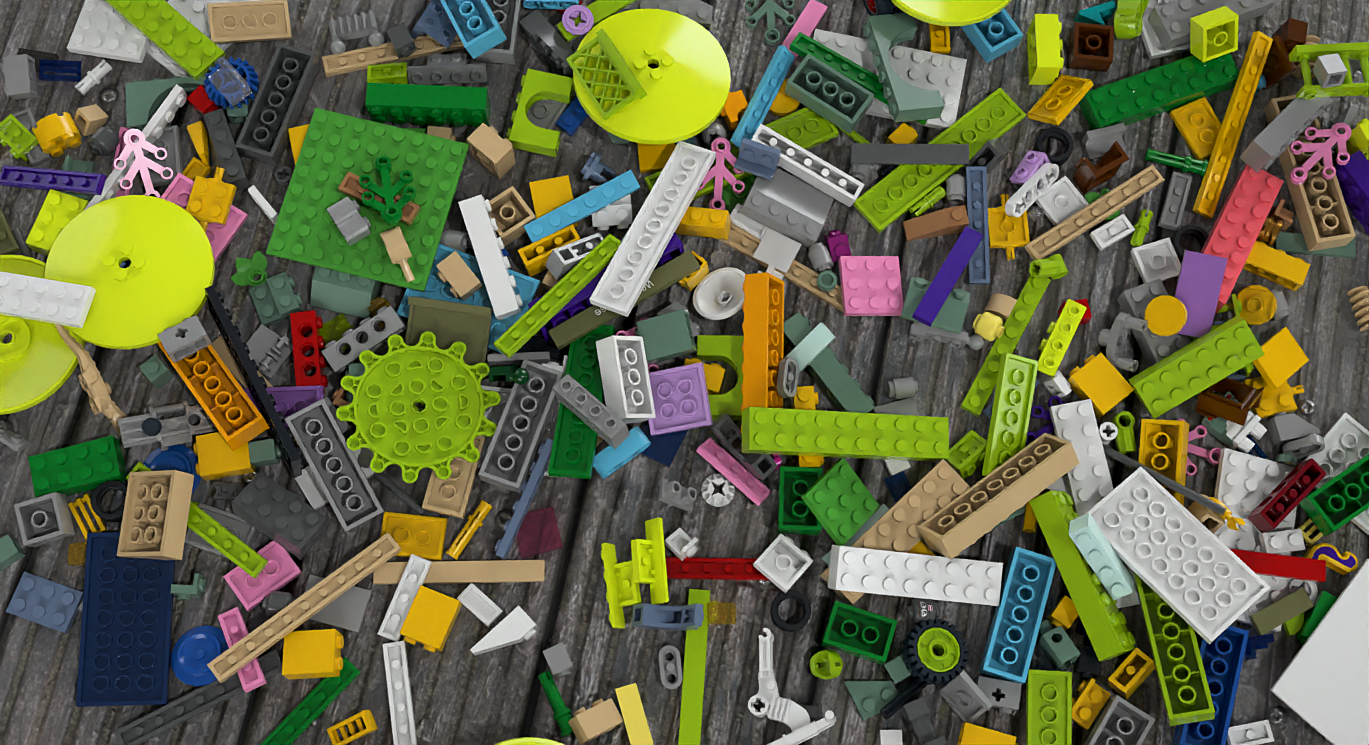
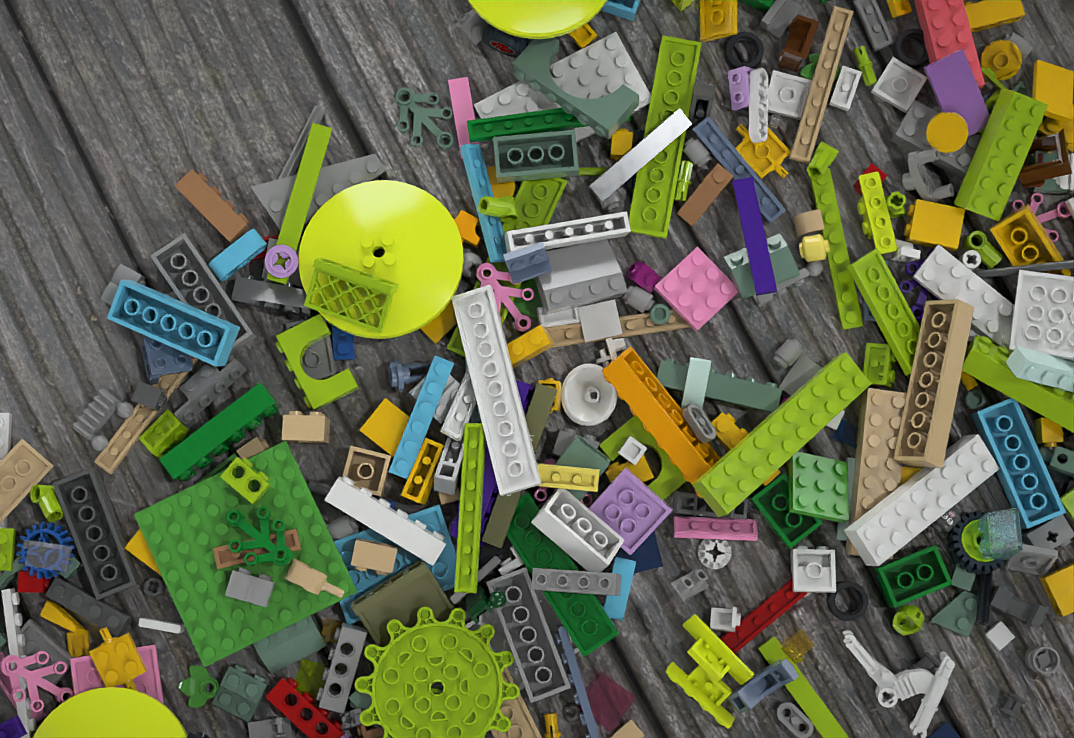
camera: 35 degrees left, 10 degrees up
none -> lime piece [30,484,64,523]
none -> lime brick [220,457,272,505]
none -> dark grey piece [339,708,364,731]
none -> white tile [440,368,477,441]
none -> lime piece [478,196,518,222]
none -> light yellow plate [537,463,600,492]
none -> white plate [618,436,647,465]
none -> lime piece [885,191,906,218]
none -> sand green tile [964,389,986,410]
none -> clear light blue slope [978,508,1023,560]

